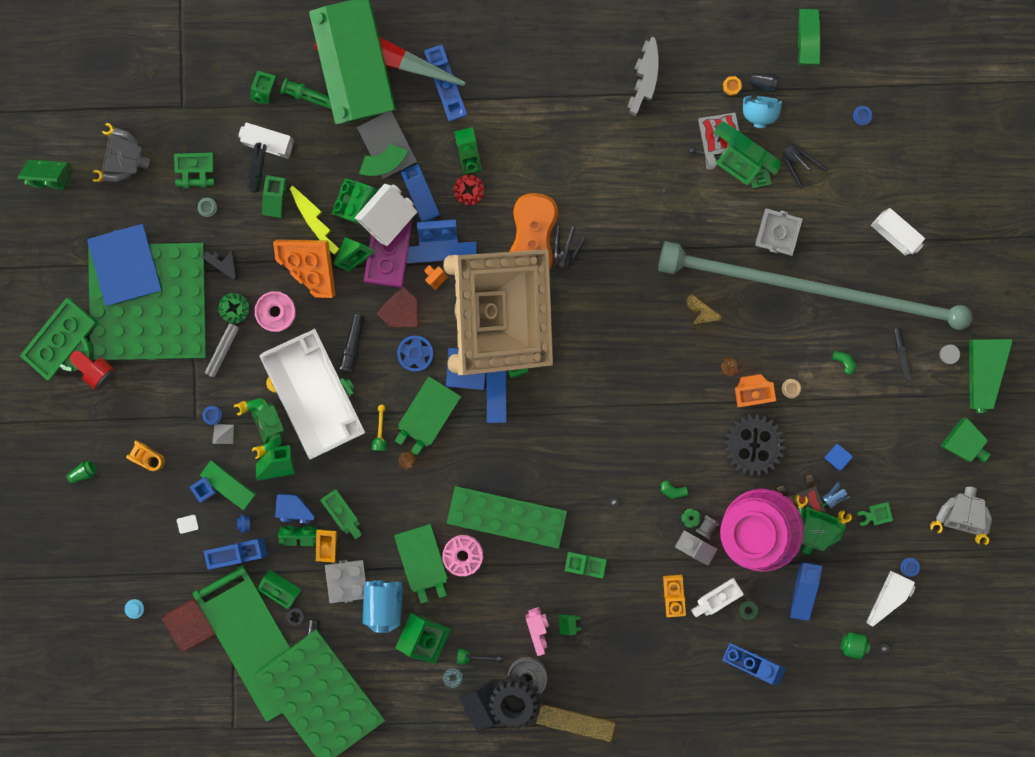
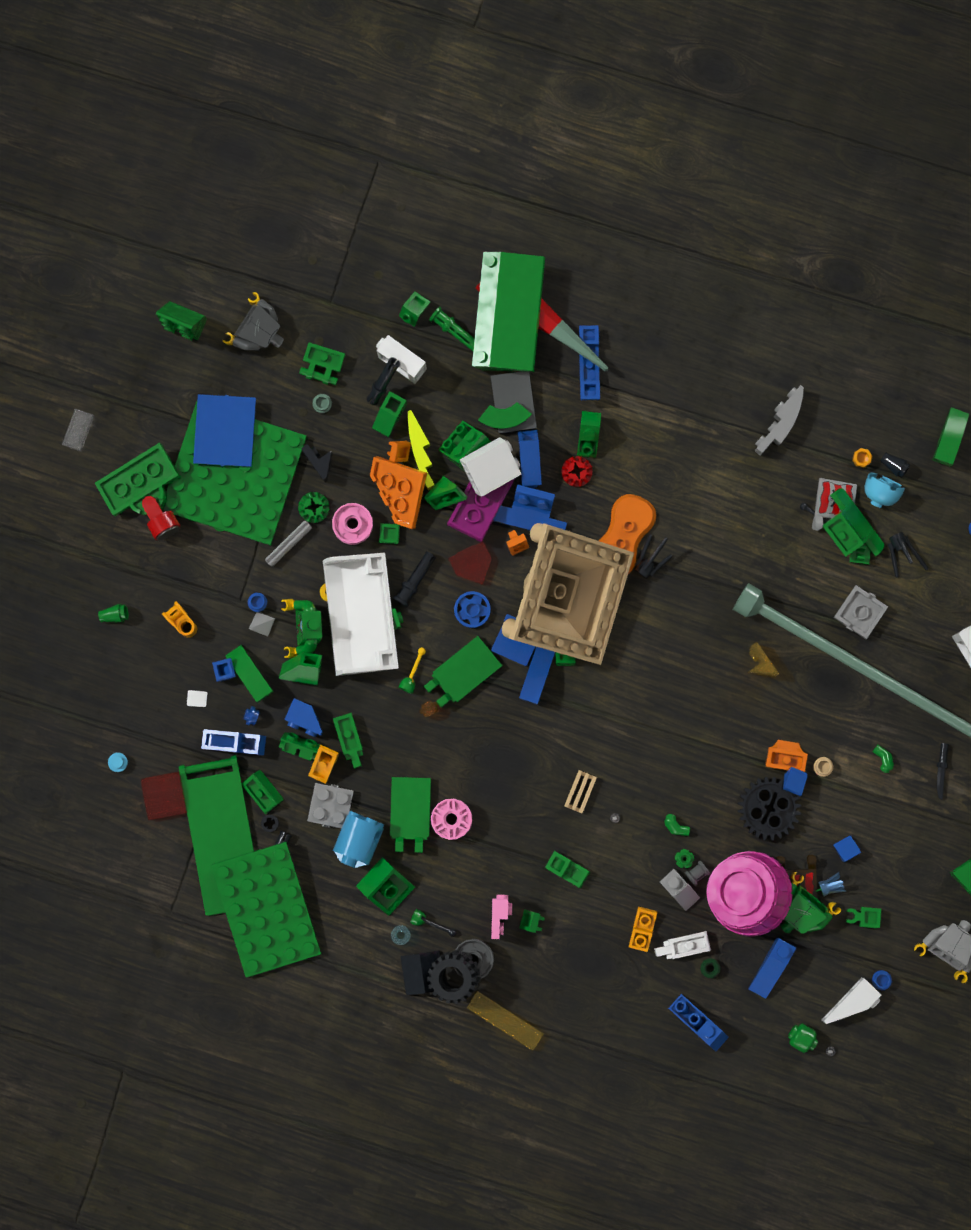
camera: 20 degrees right, 5 degrees down
green plate [447,486,567,549] -> none
clear orange plate [722,358,738,377] -> none
none -> green tile [379,523,400,545]
none -> orange tile [387,441,411,463]
none -> tan tile [564,770,597,813]
none -> blue slope [783,767,808,796]

